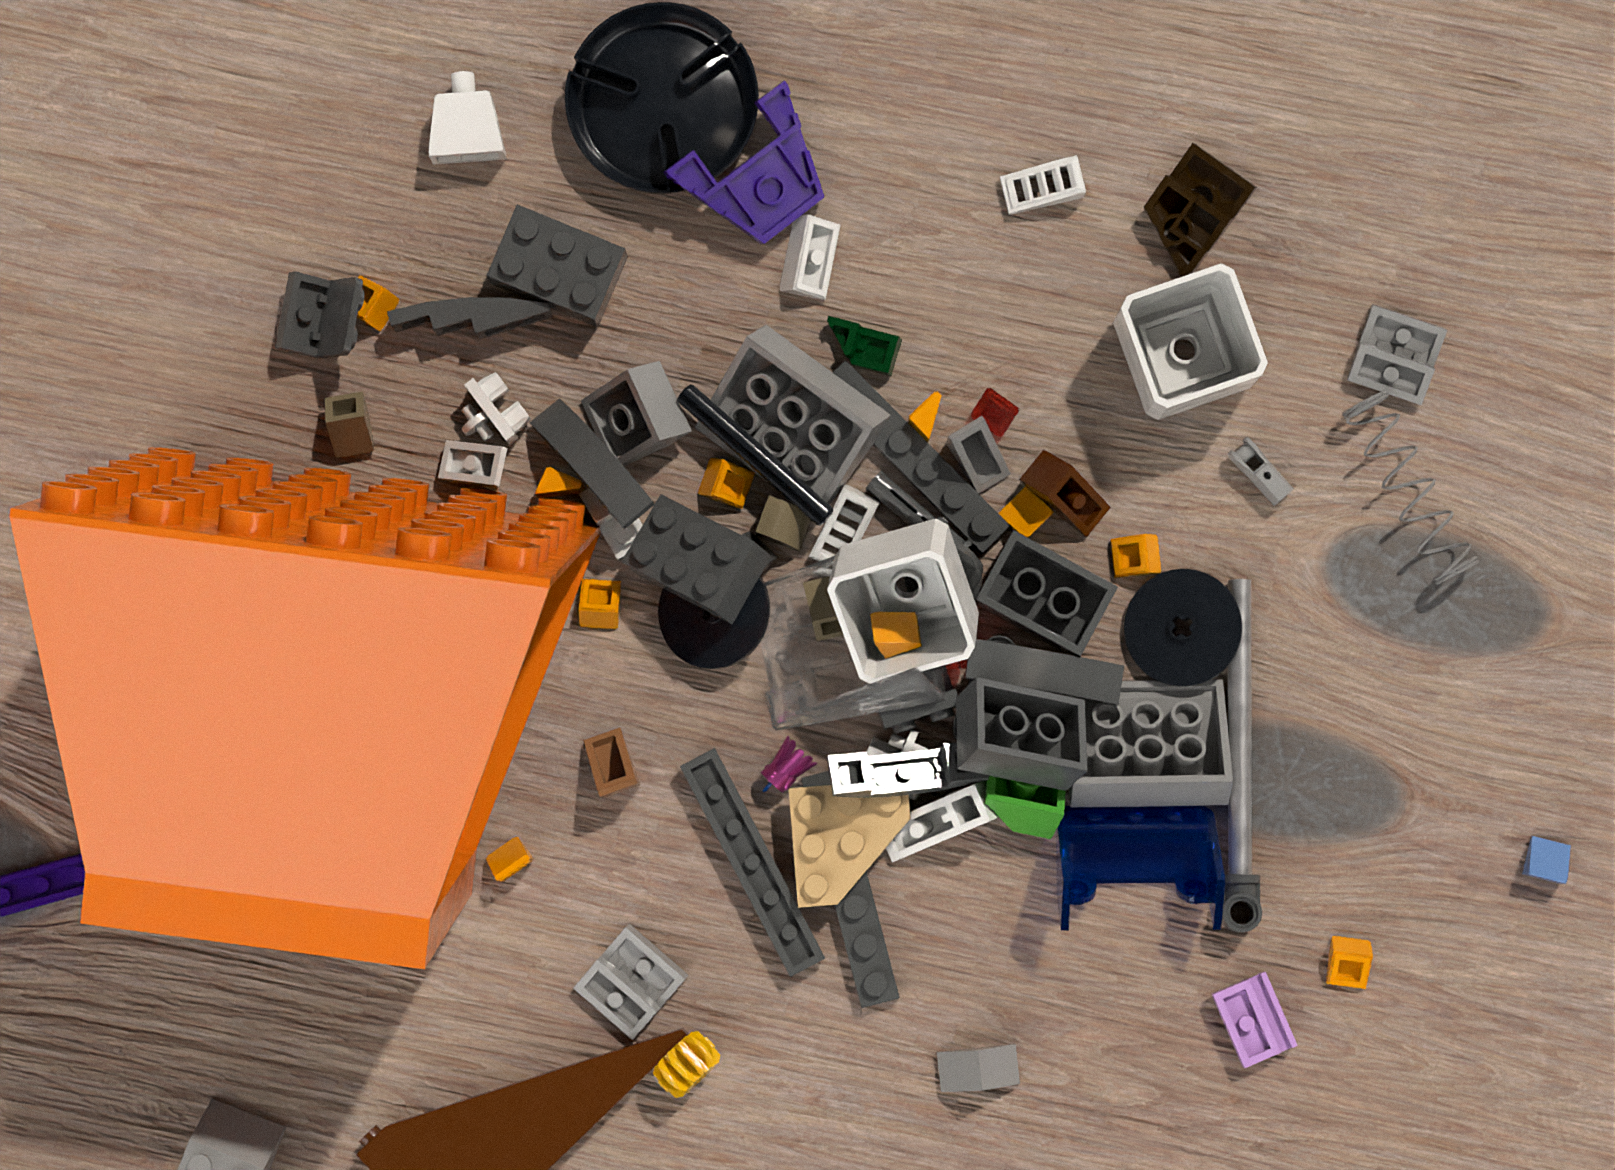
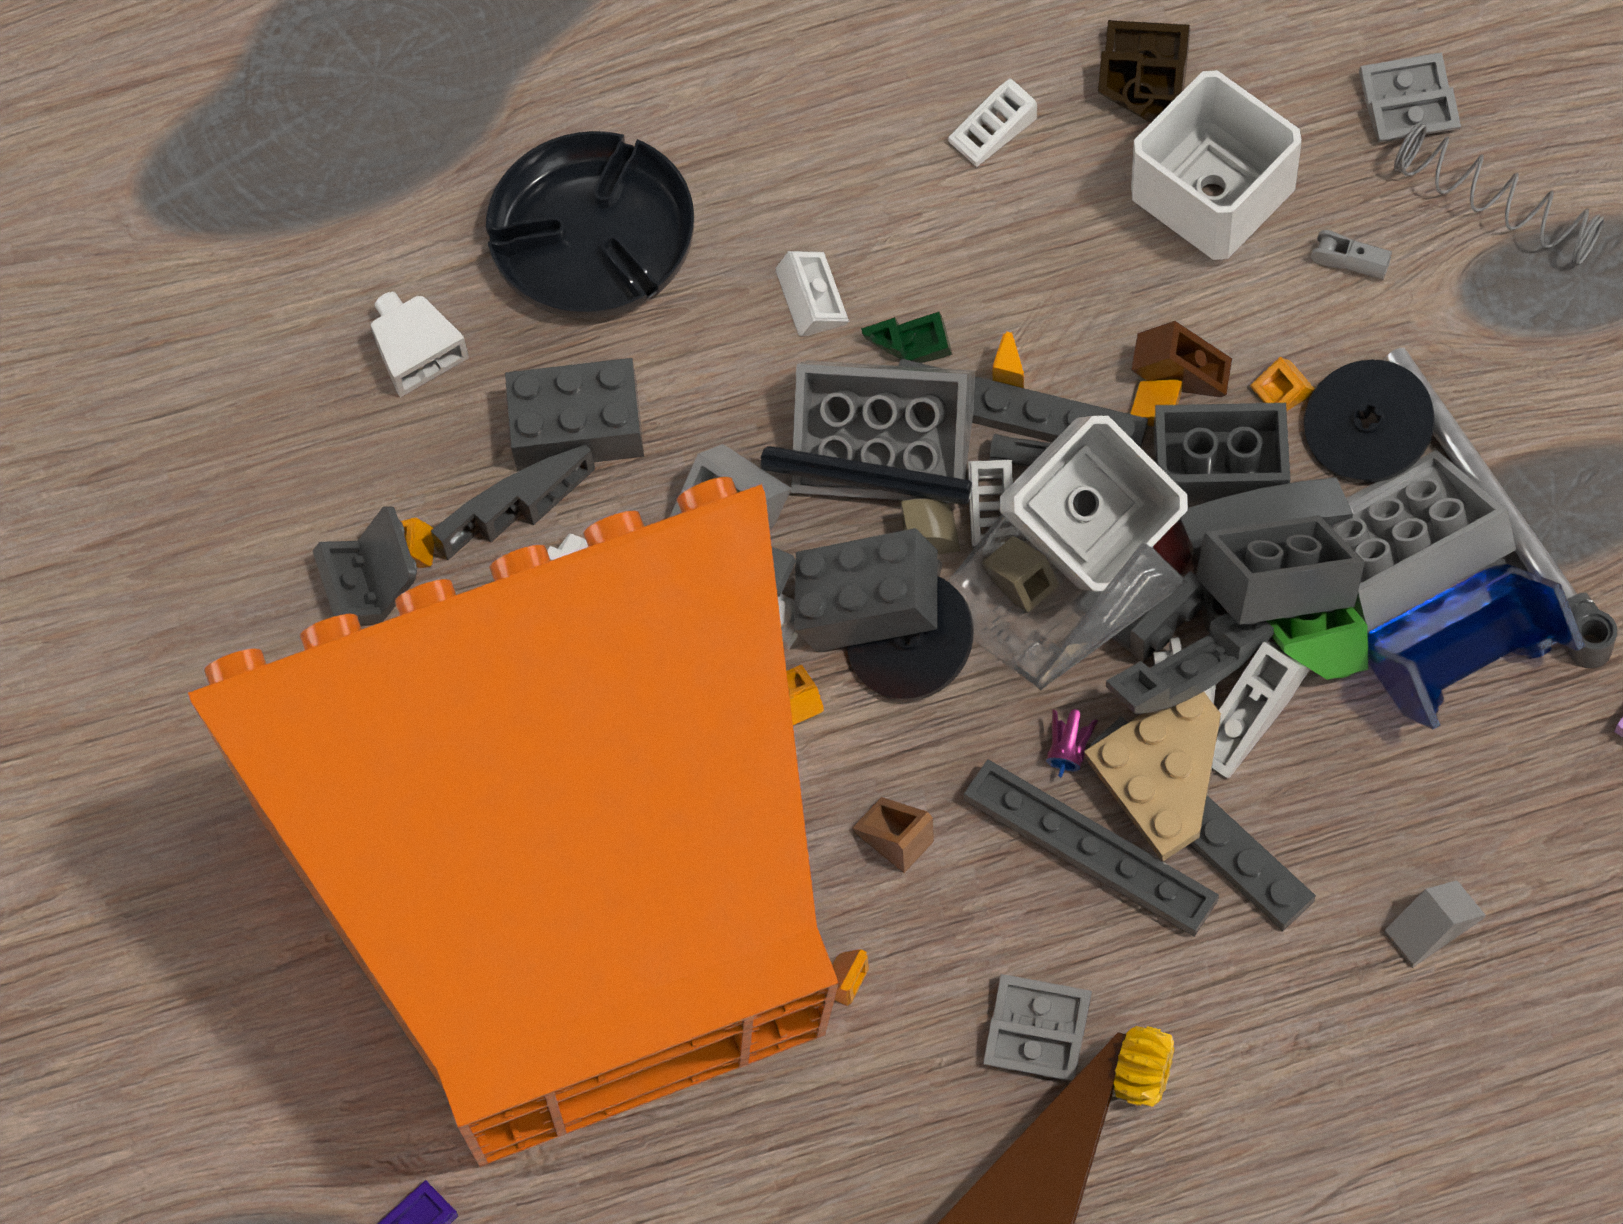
camera: 25 degrees left, 20 degrees down
dark purple wing [663,81,825,244] -> none
light orange slope [698,458,755,509] -> none
light orange slope [870,612,922,659] -> none
light grey slope [946,416,1011,494] -> none
clear red slope [971,388,1020,437] -> none

